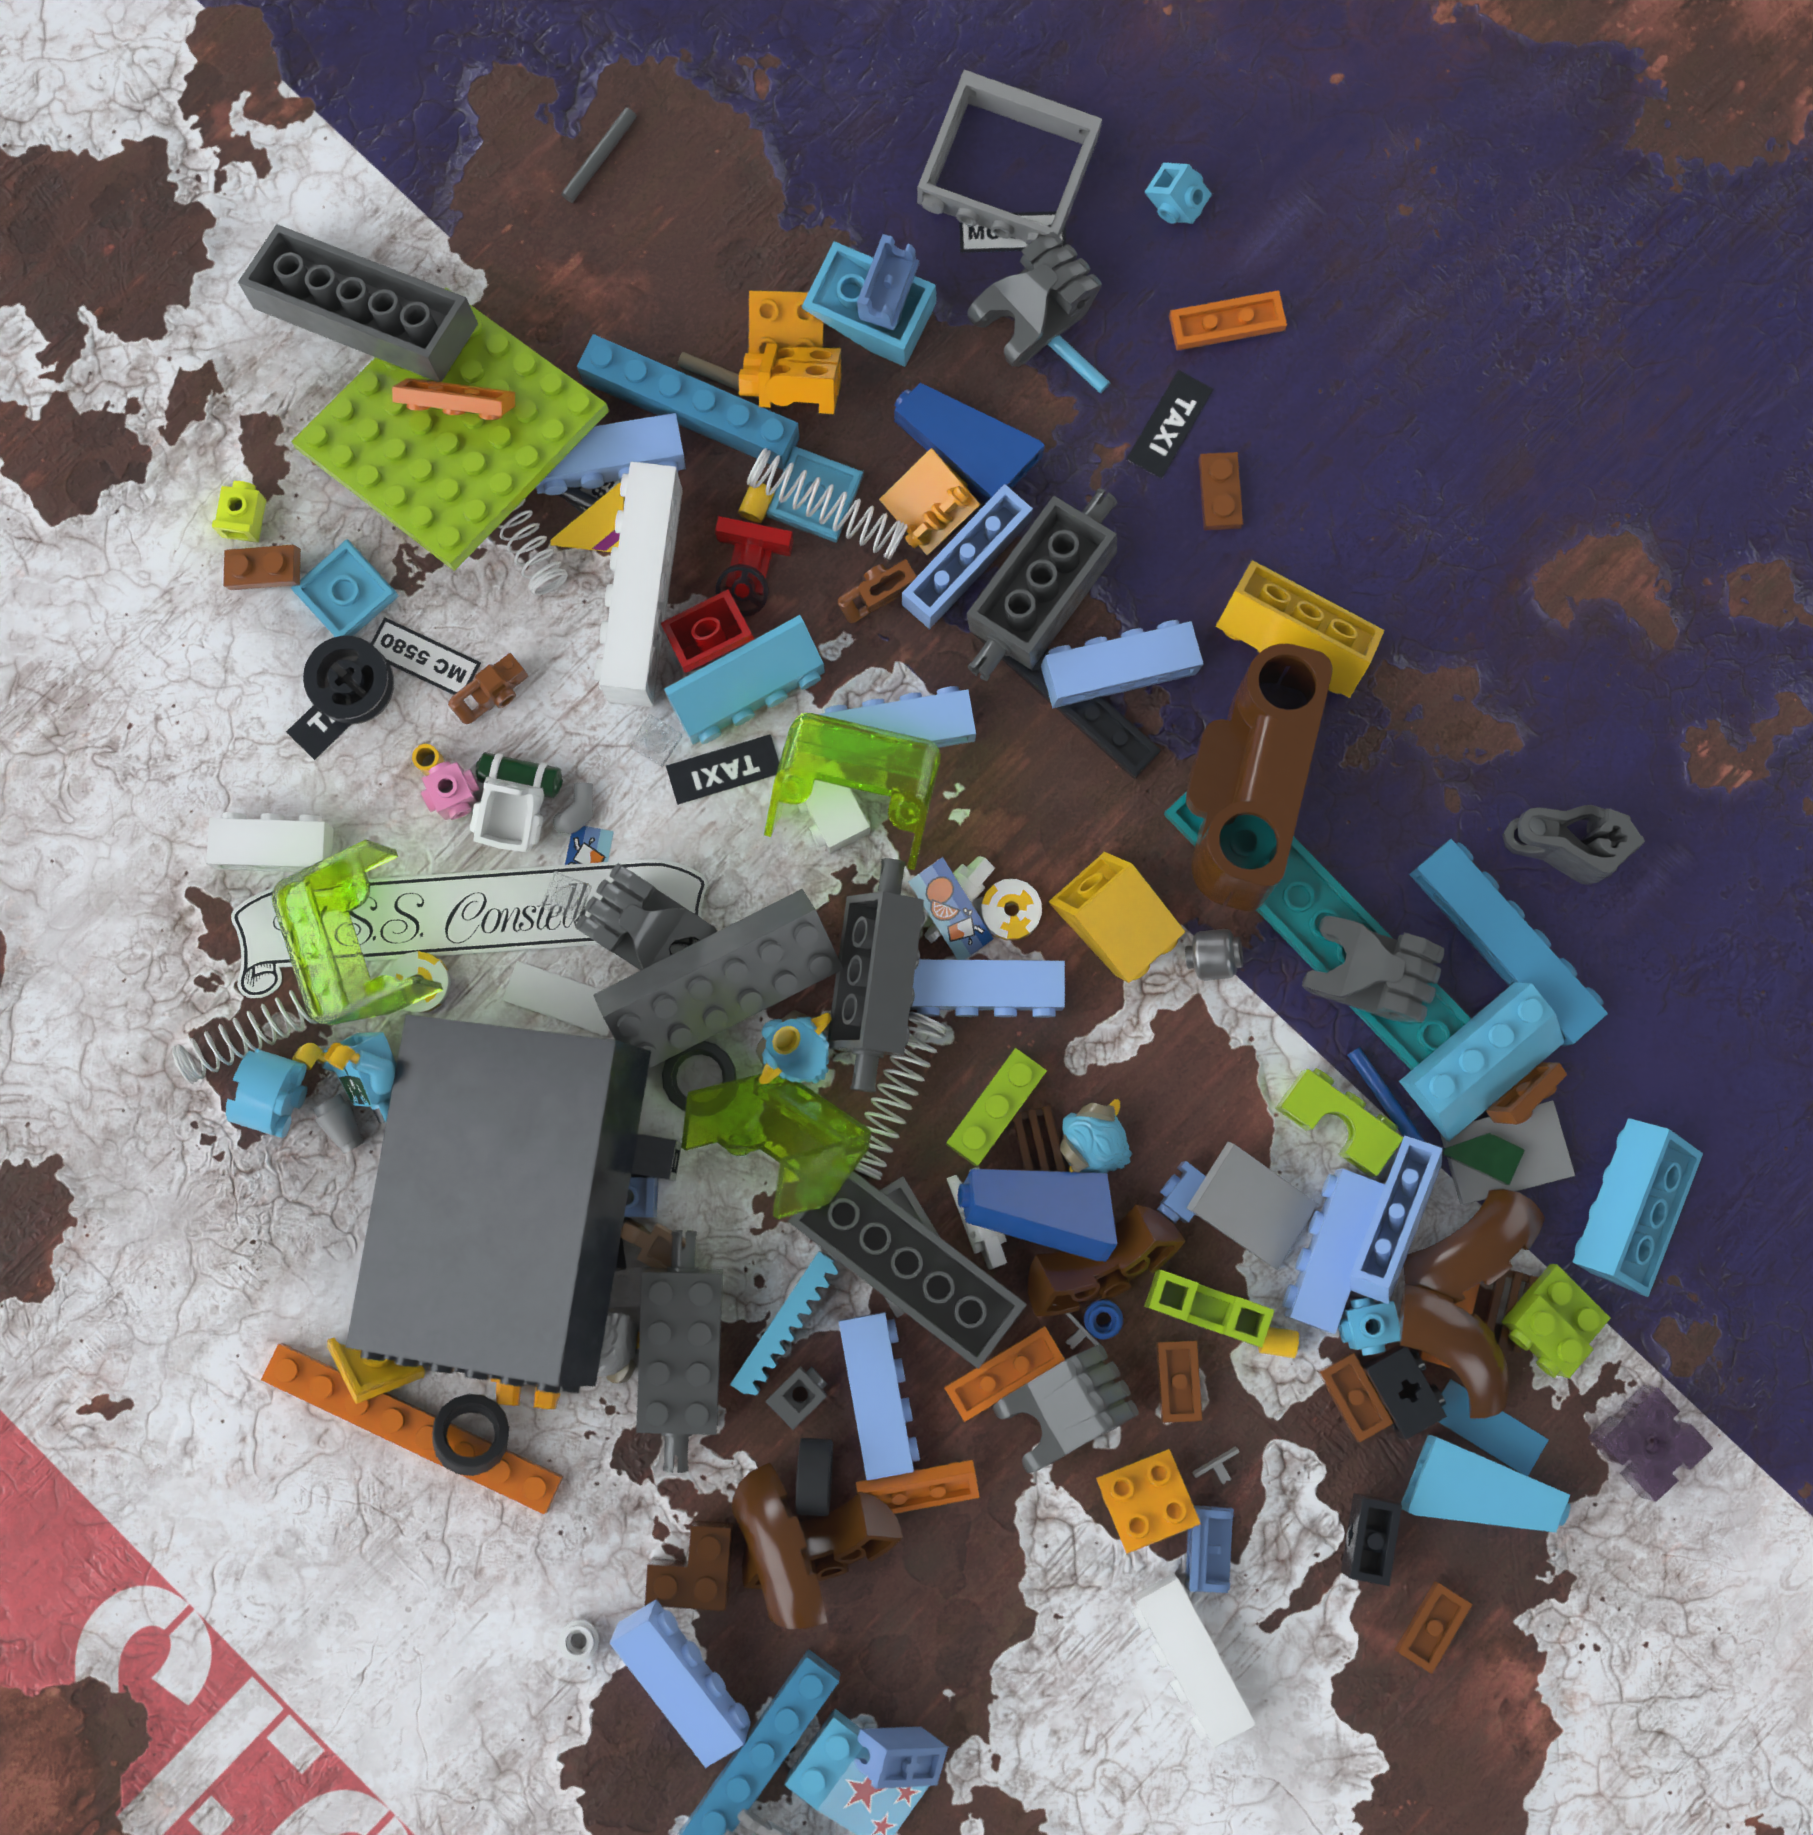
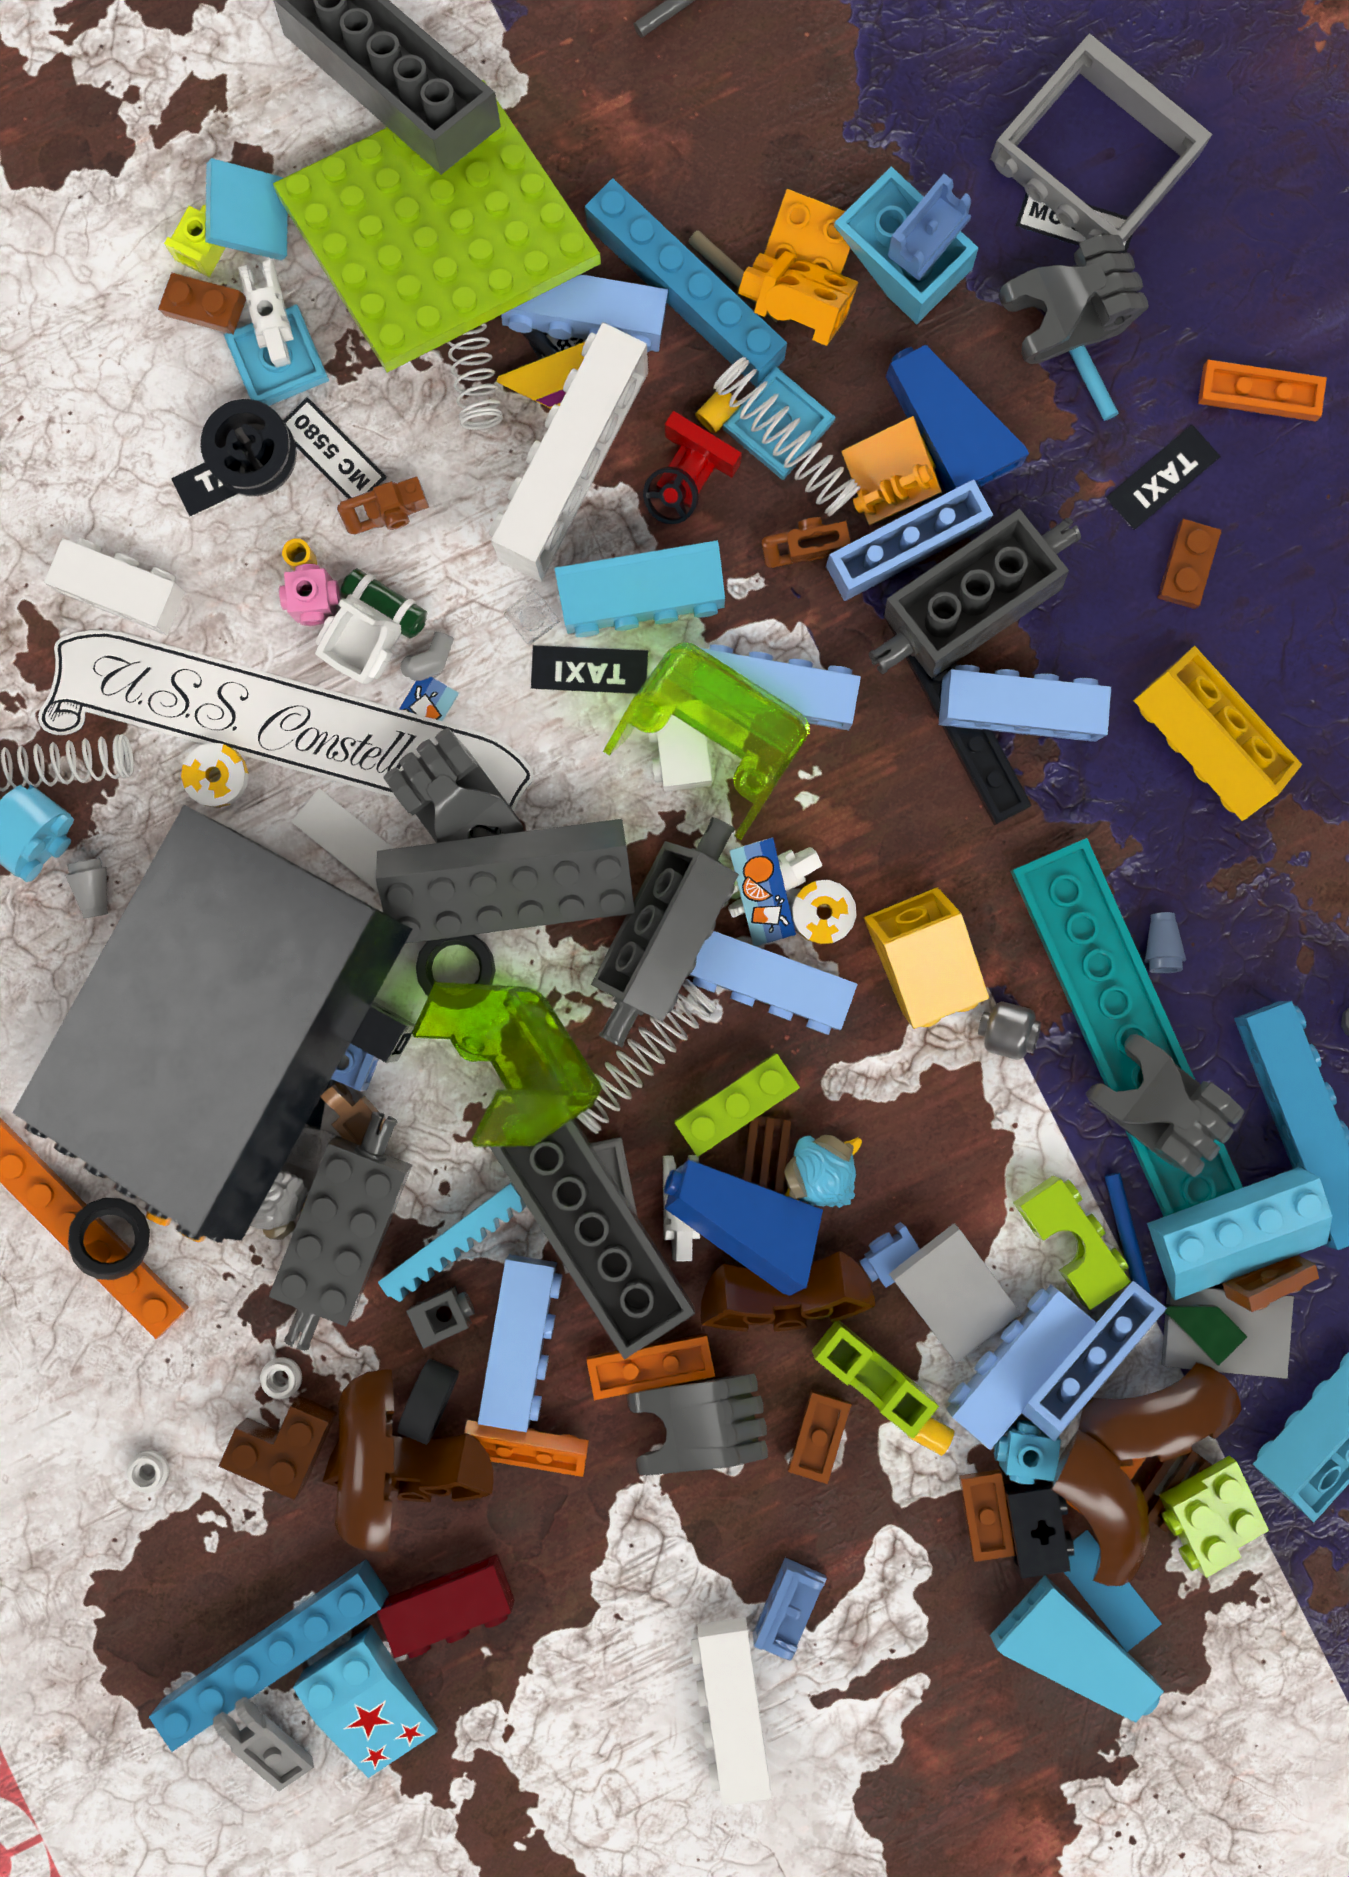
camera: 25 degrees right, 5 degrees up
clear neon green windscreen [272,840,443,1025] -> none
medium azure torso [292,1032,397,1124] -> none
yellow tile [327,1338,425,1404] -> none
orange plate [392,378,515,420] -> none
clear plate [540,871,592,922] -> none
light blue brick [610,1599,751,1768] -> none
red slope [660,589,755,676] -> none
medium azure hair [756,1010,832,1085] -> none
medium blue hinge [855,1727,948,1789] -> none
light grey piece [1066,1312,1100,1349] -> none
blue plate [1084,1299,1123,1339] -> none
light orange hinge [1096,1449,1201,1554] -> none
medium azure brick [1145,163,1212,224] -> none
reddish brown piece [1186,644,1333,911] -> none
light grey piece [1192,1447,1240,1484] -> none
black brick [1341,1493,1402,1586] -> none
dark orange plate [1394,1581,1473,1674] -> none
clear purple brick [1587,1385,1713,1502] -> none
none -> medium azure tile [205,158,287,261]
none -> white hinge [238,259,294,368]
none -> white plate [260,1357,302,1399]
none -> dark red brick [377,1554,515,1659]
none -> sand blue cone [1145,912,1186,974]

